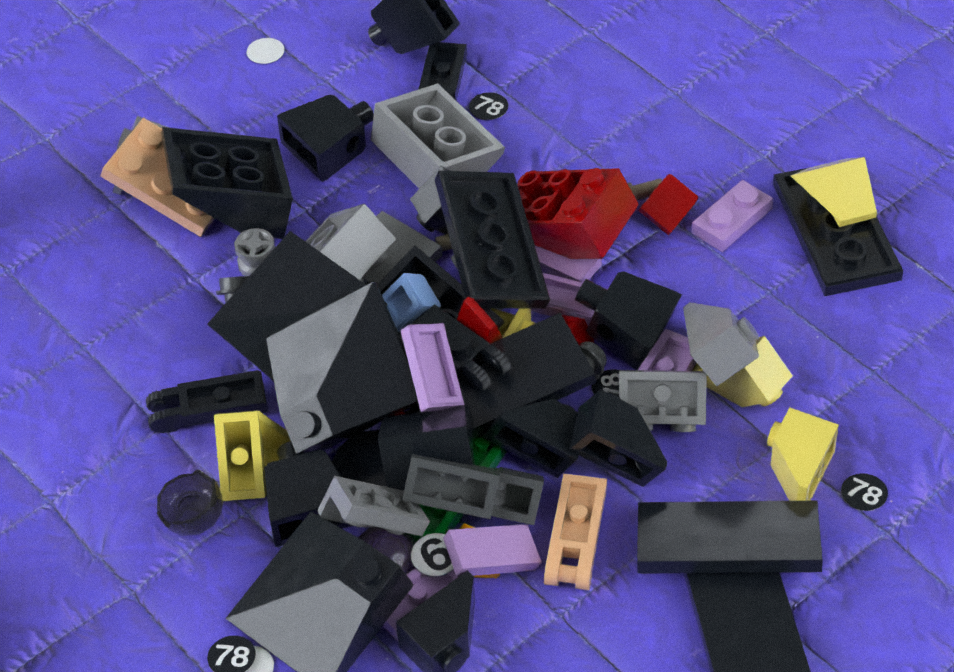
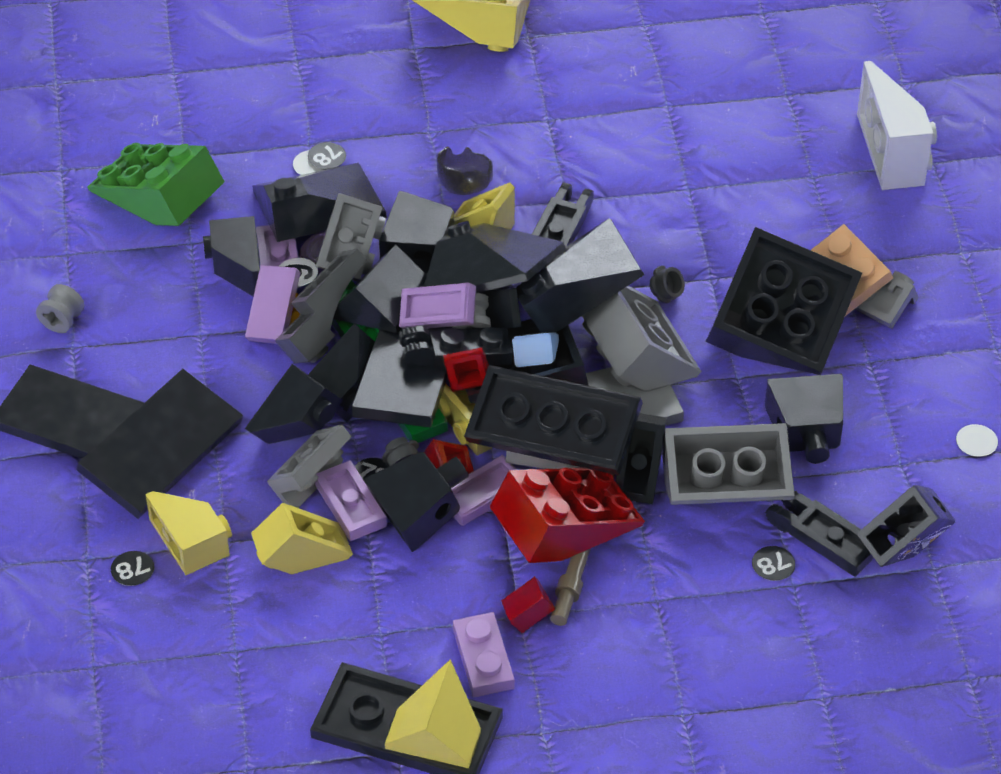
camera: 120 degrees right, 0 degrees up
light grey wheel [234,228,275,276] -> none
light nougat plate [544,473,607,590] -> none
light grey slope [683,302,759,386] -> none

